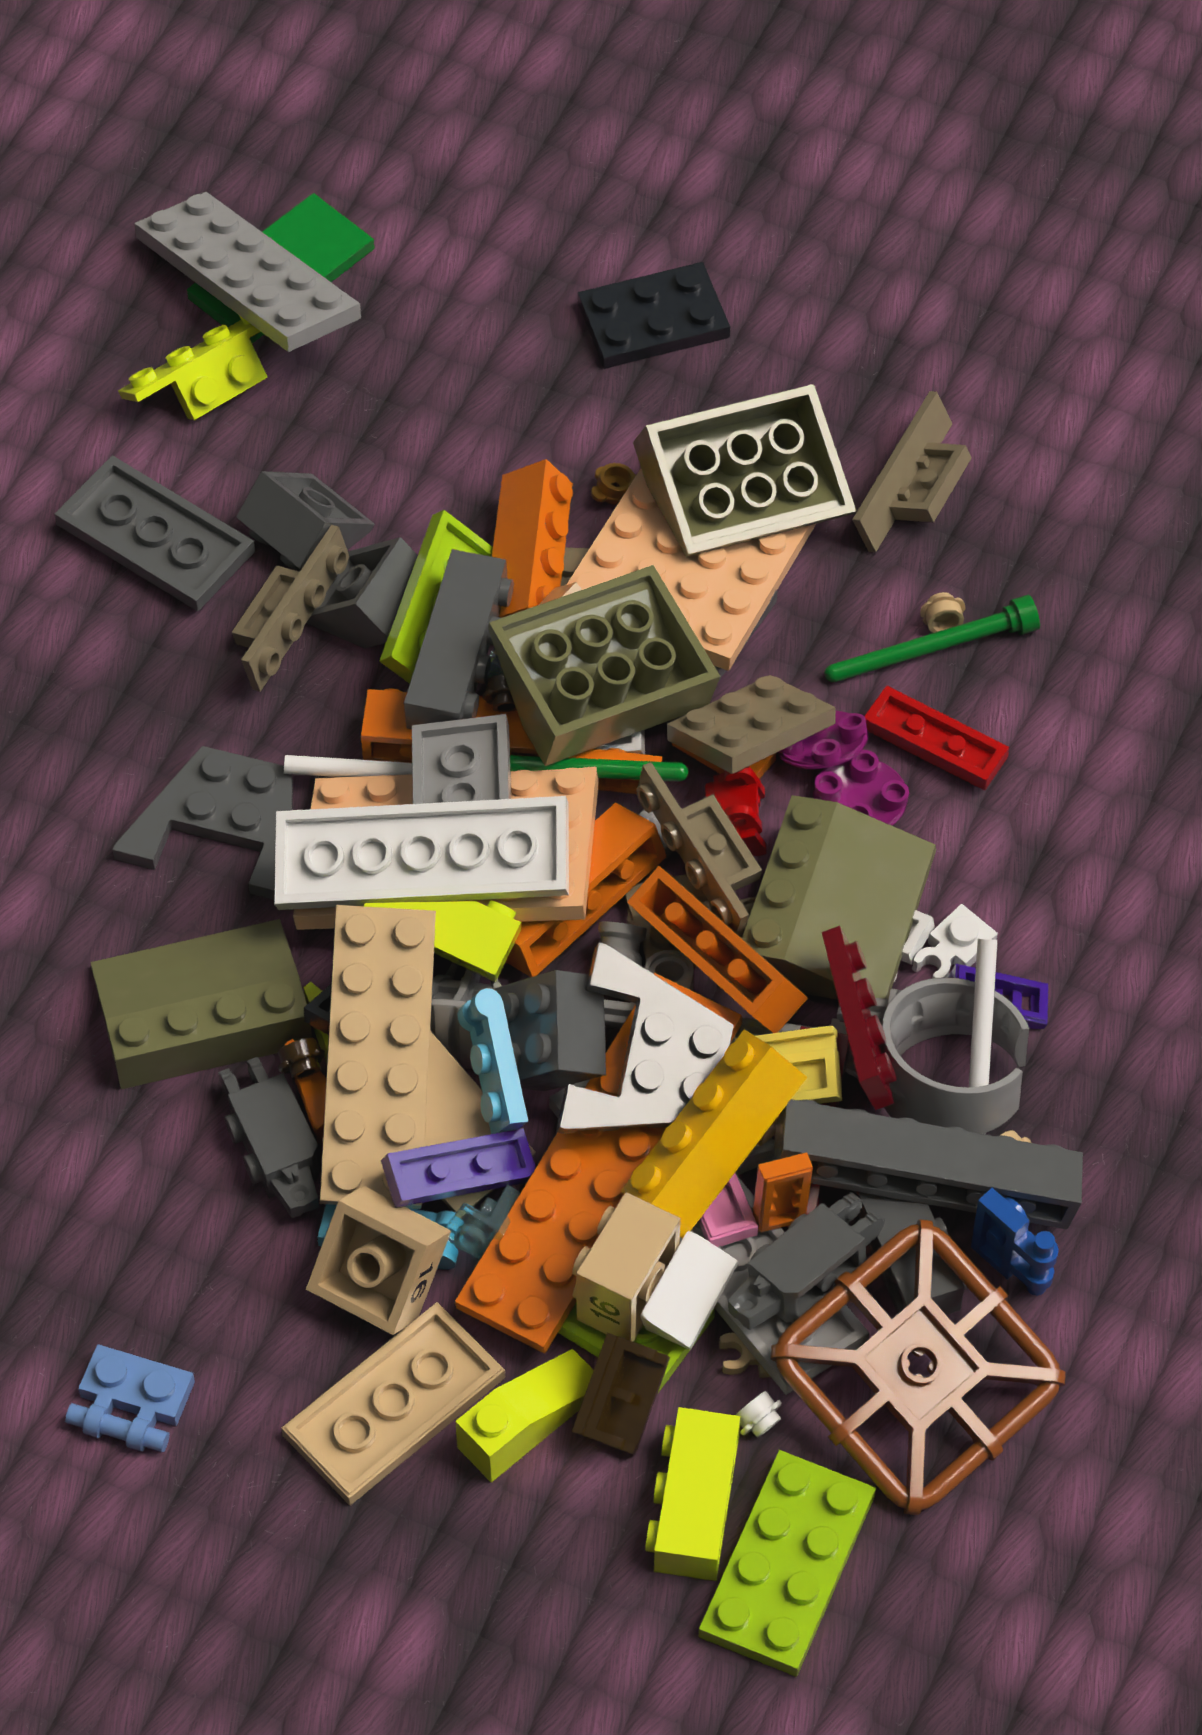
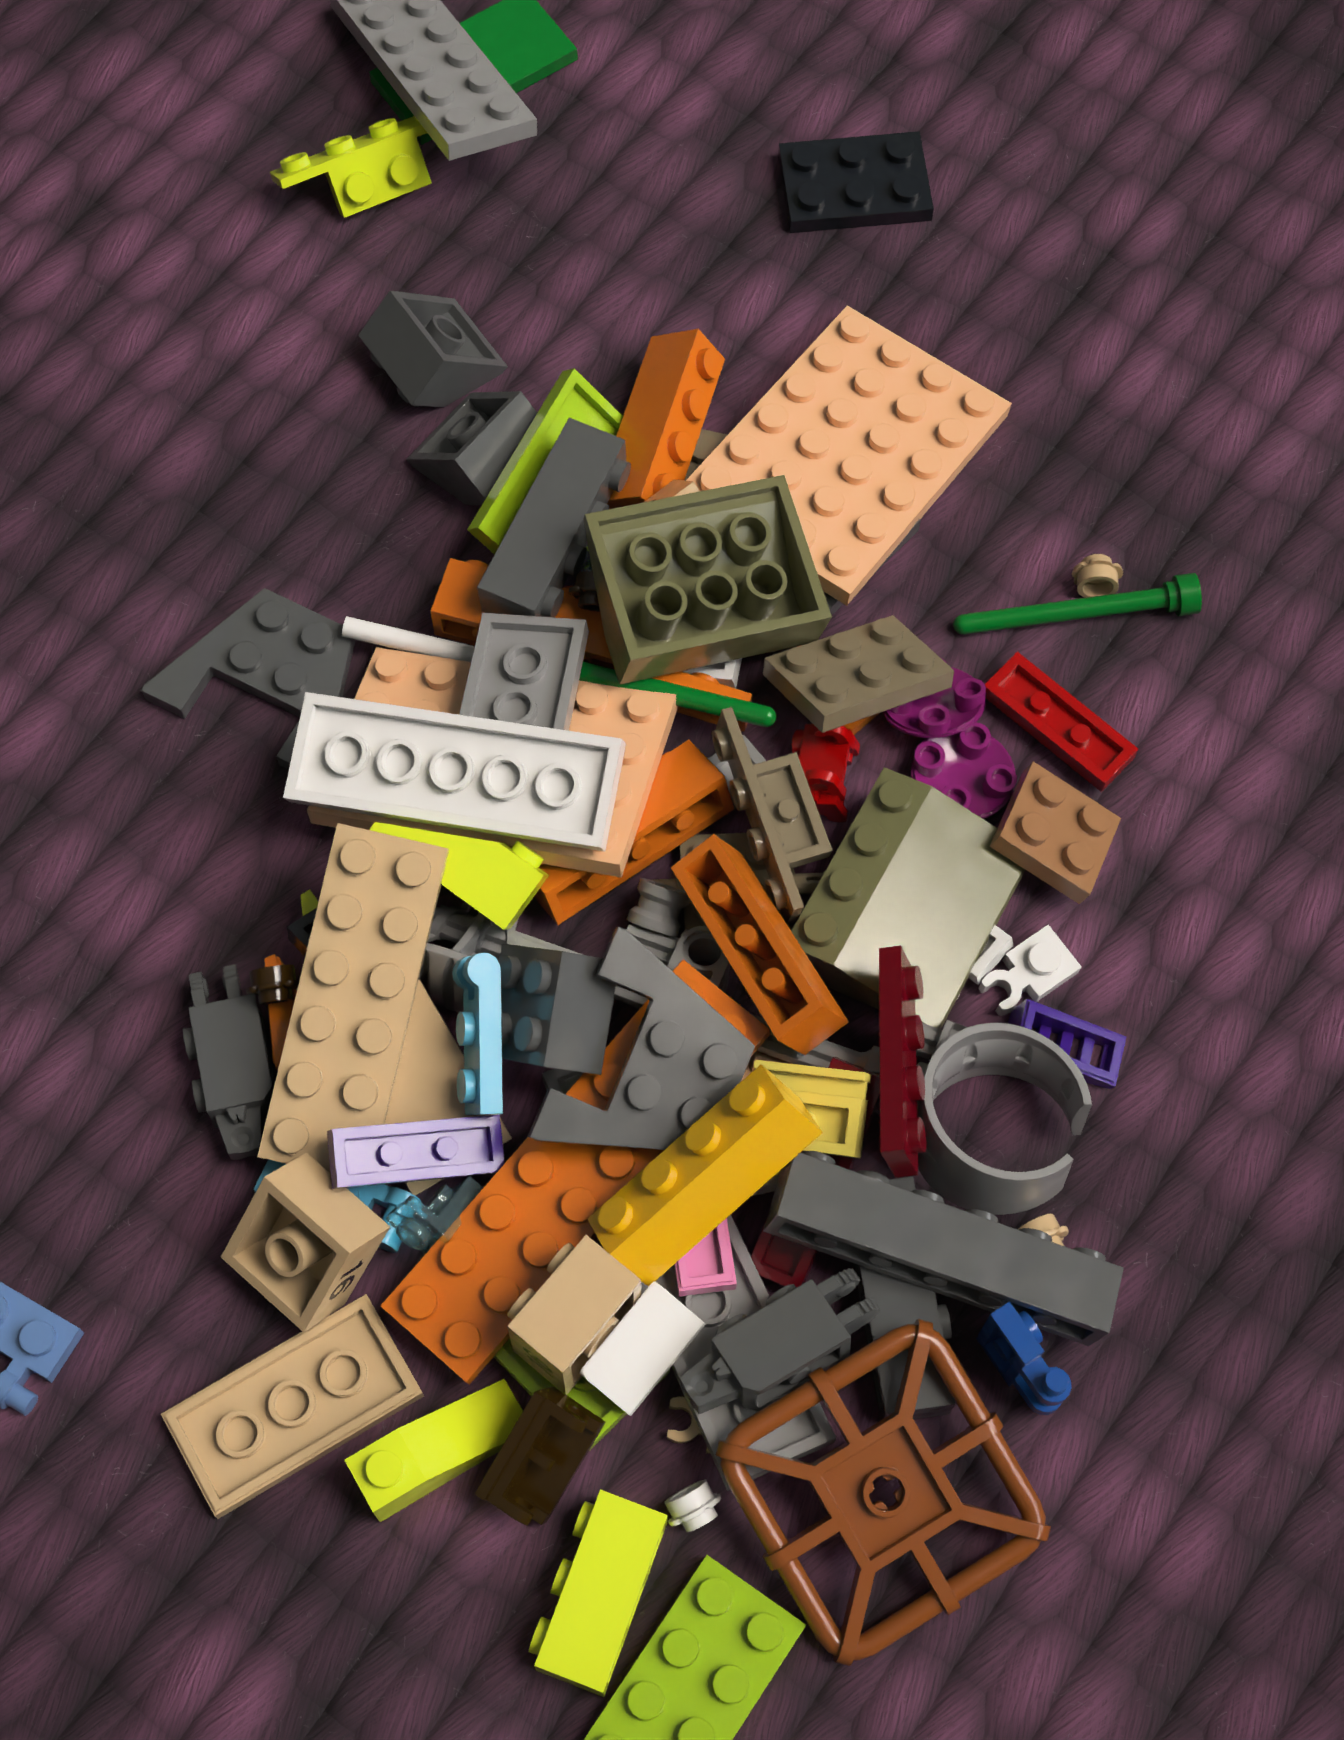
camera: 10 degrees right, 10 degrees up
dark grey plate [54,455,255,612] -> none
olive slope [90,919,312,1090] -> none
dark tan bracket [232,525,349,692] -> none
pearl gold plate [591,463,636,505] -> none
olive slope [633,384,856,557] -> none
orange plate [752,1152,813,1233] -> none
dark tan bracket [852,391,972,552] -> none
white bar [969,939,997,1135] -> none
none -> medium nougat plate [989,761,1121,904]

